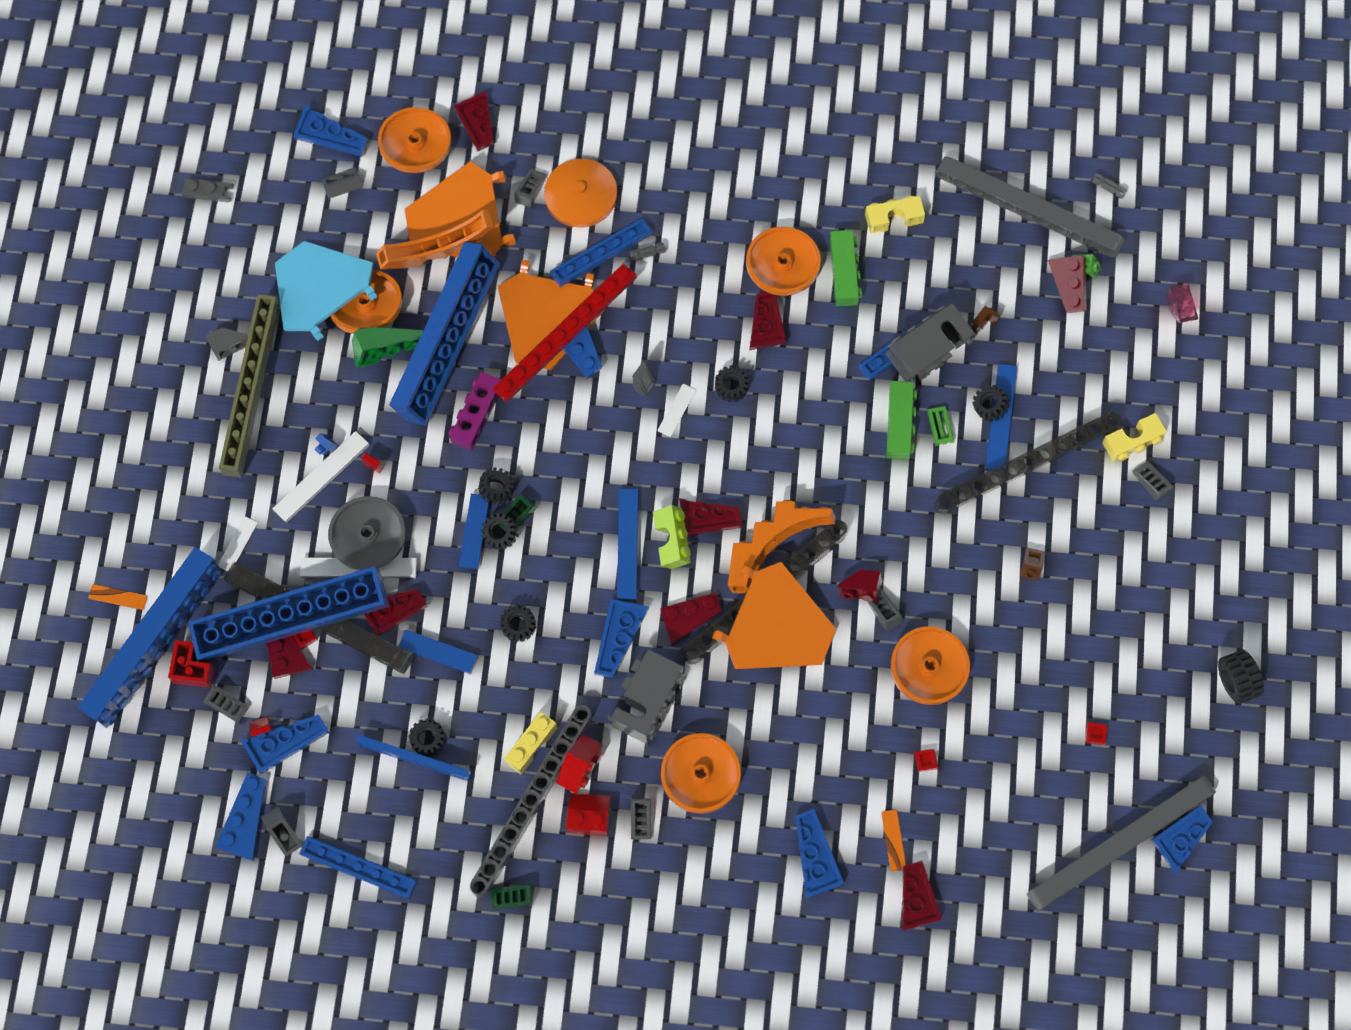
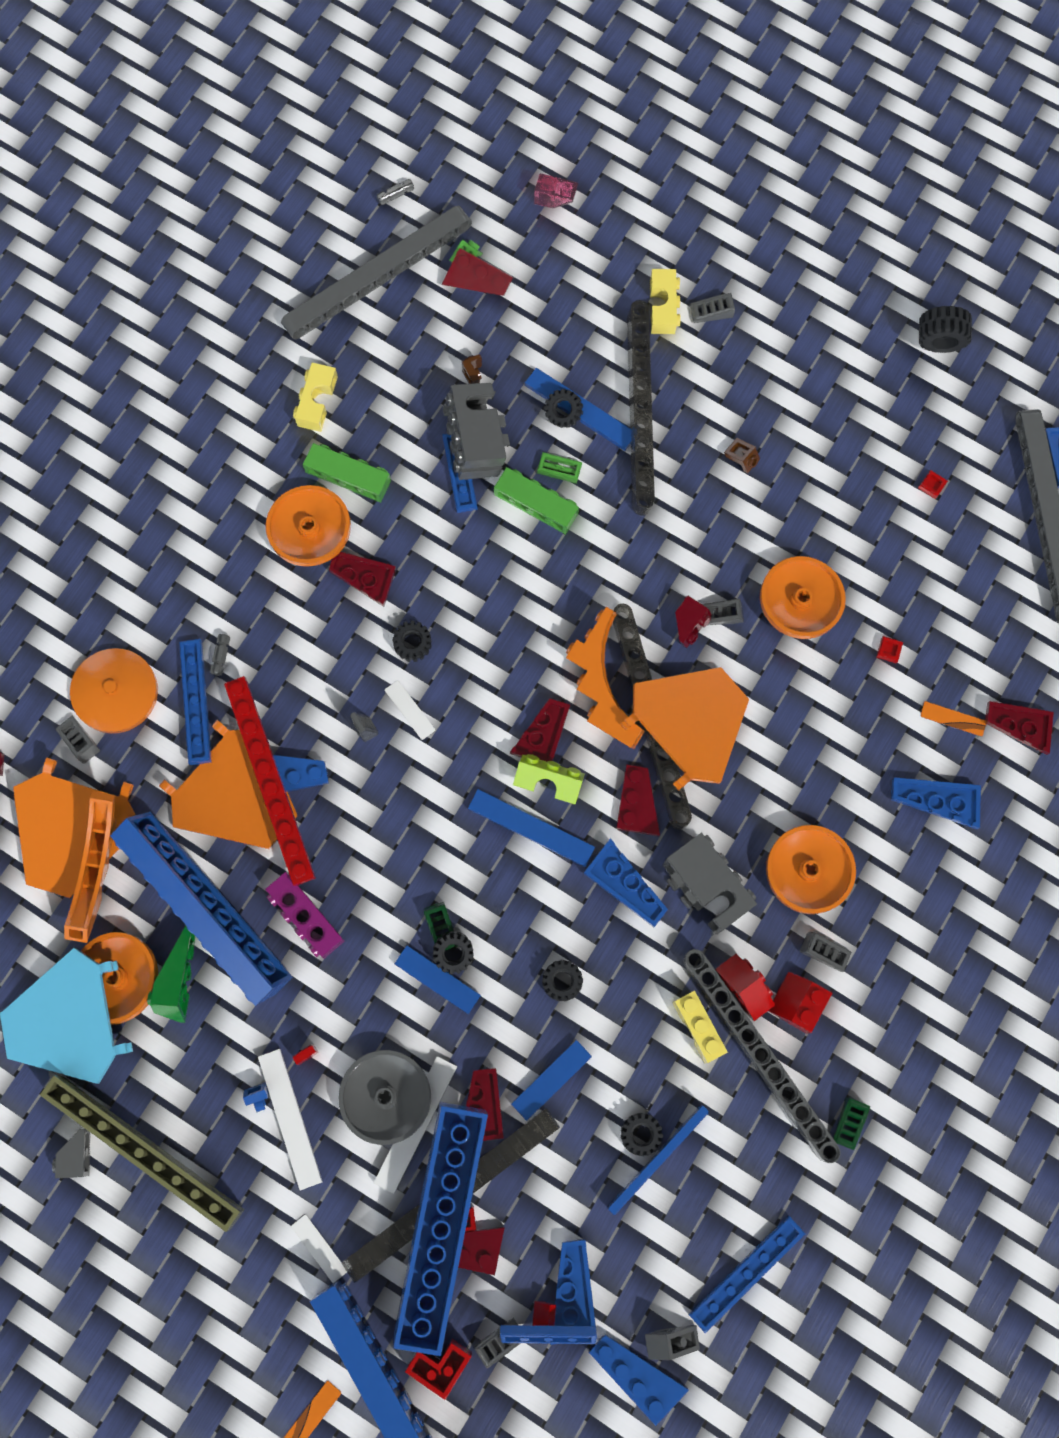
camera: 70 degrees left, 5 degrees up
black tyre [478,467,514,505] -> none
none -> blue tile [500,1325,596,1344]

